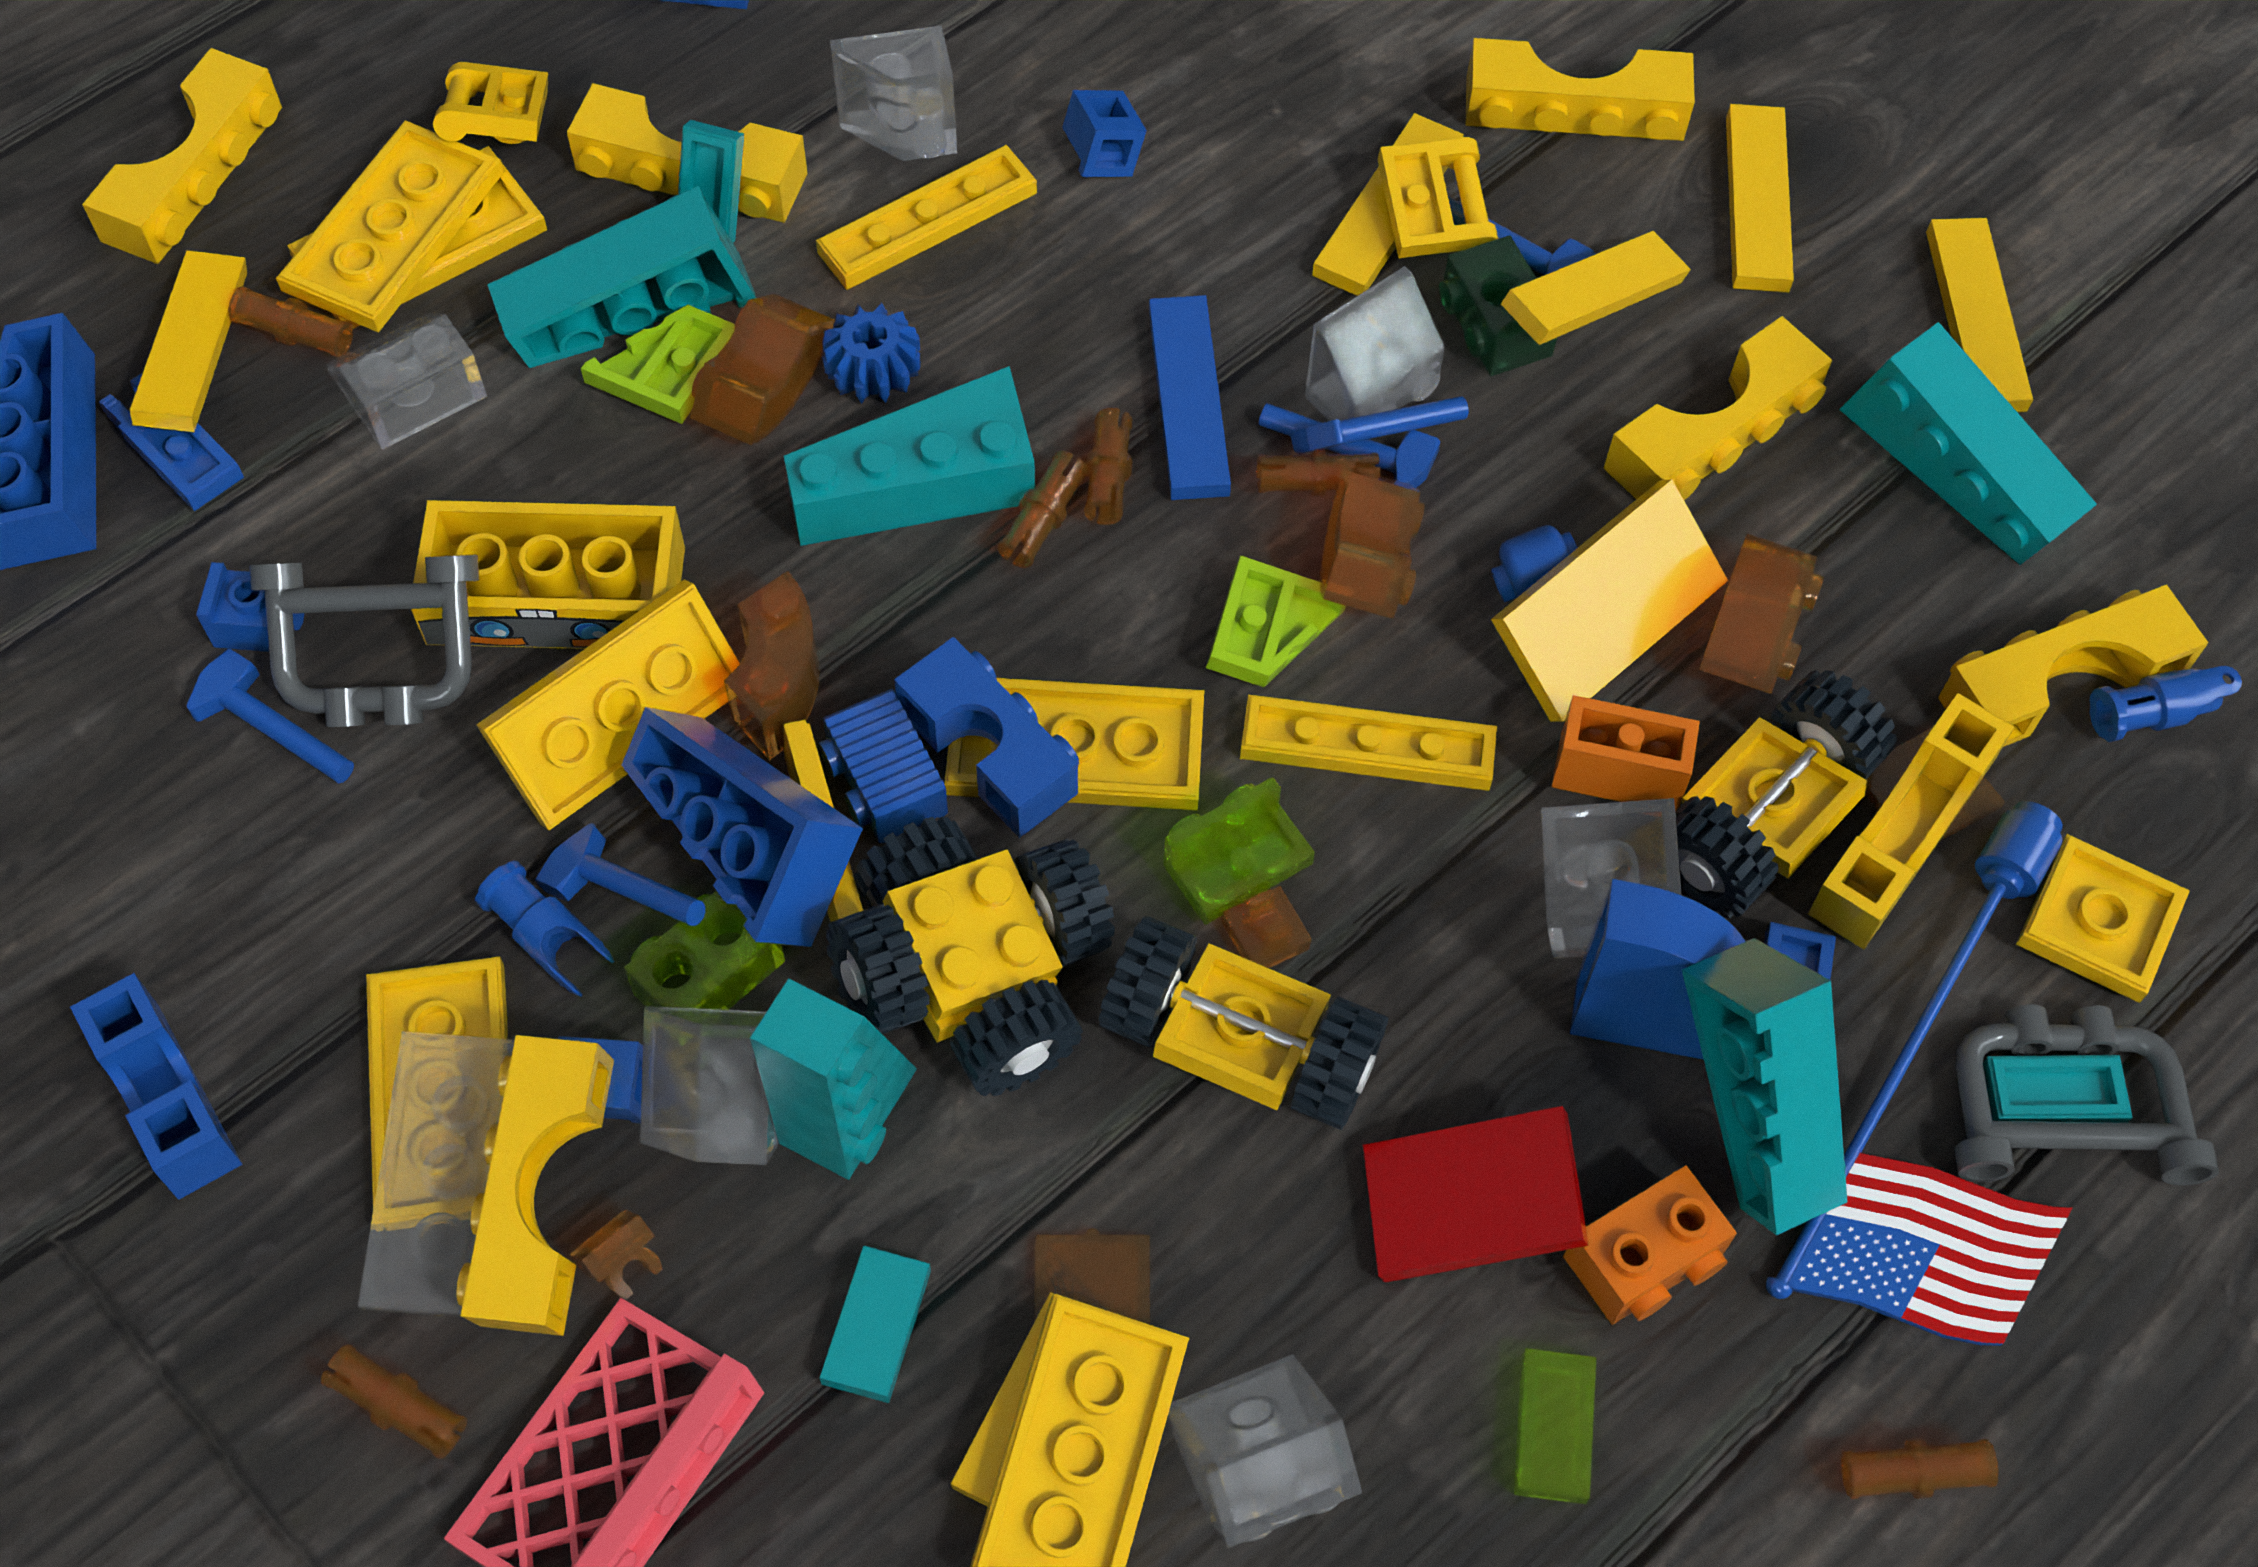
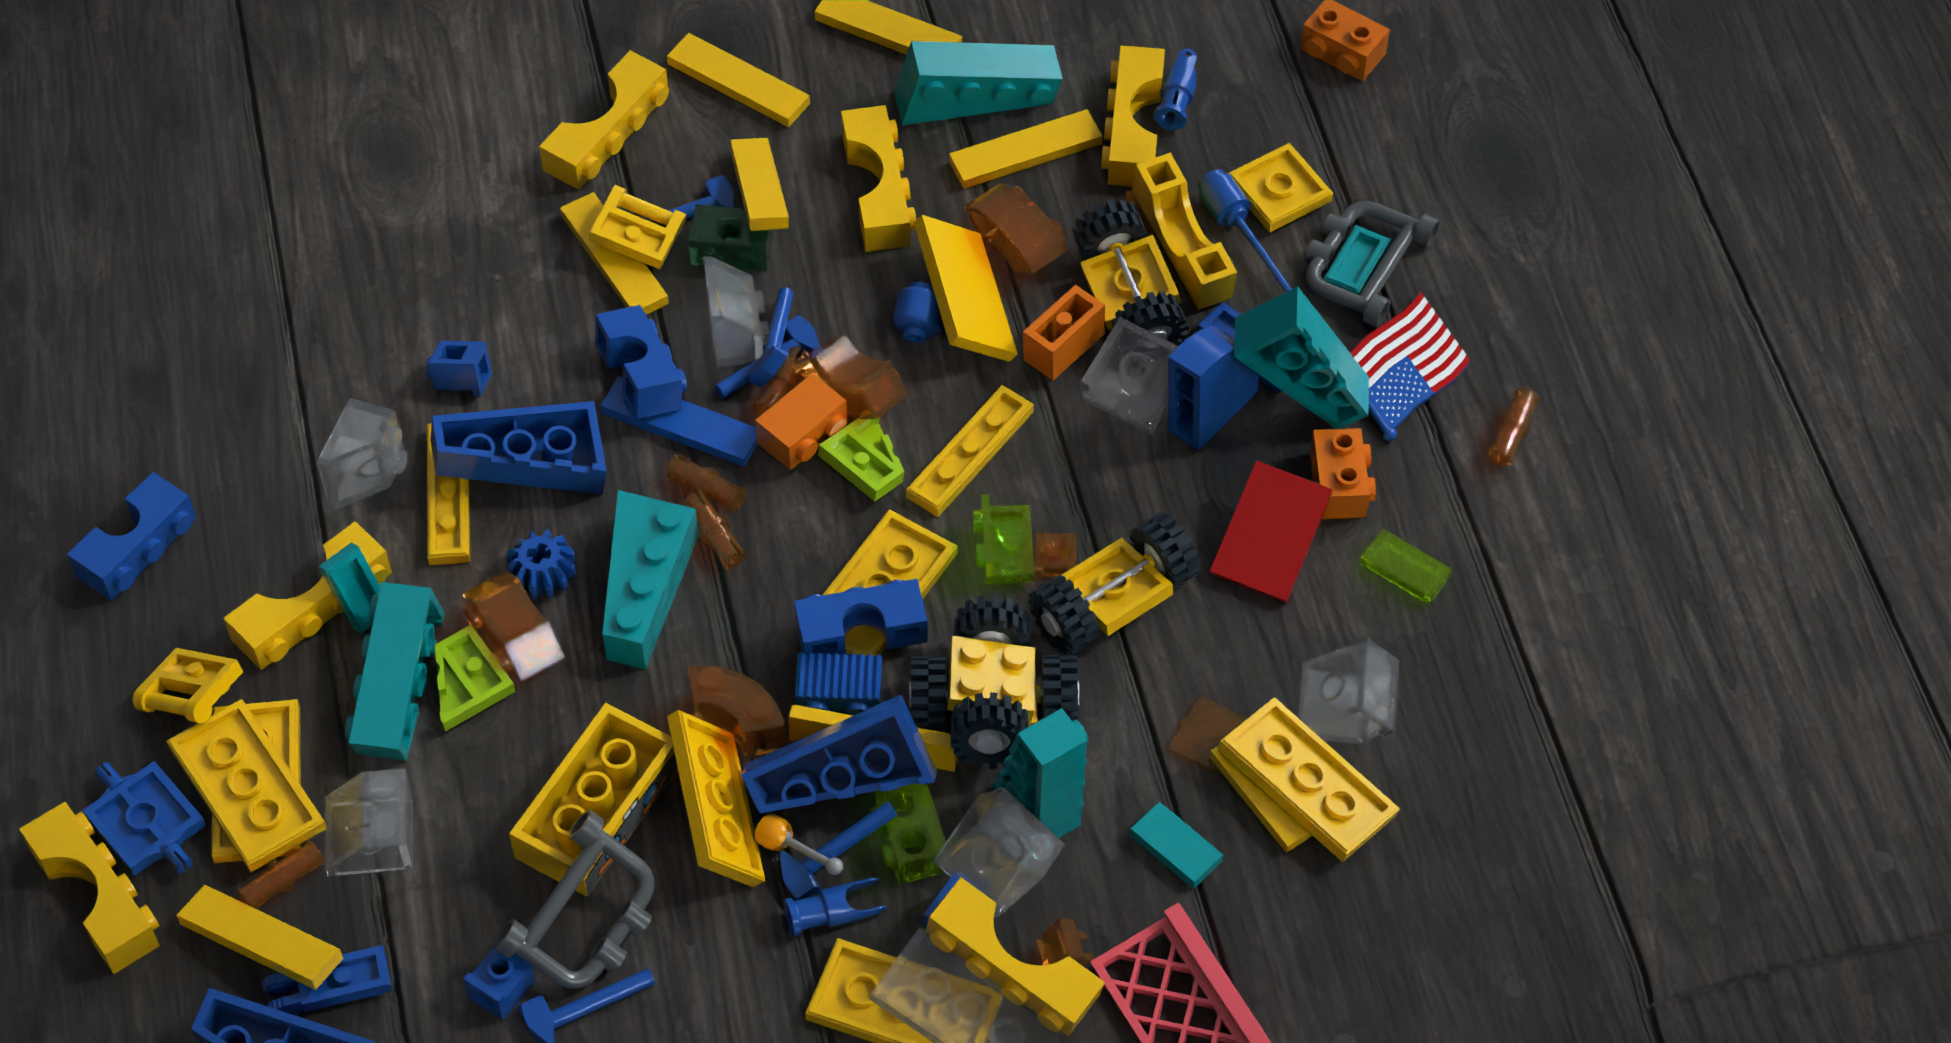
camera: 60 degrees left, 5 degrees down
none -> blue plate [82,761,206,876]
none -> blue wedge [430,401,607,495]
none -> blue arch [594,305,687,419]
none -> orange brick [755,373,847,471]
none -> hinge [755,813,843,875]
none -> yellow tile [949,109,1103,189]

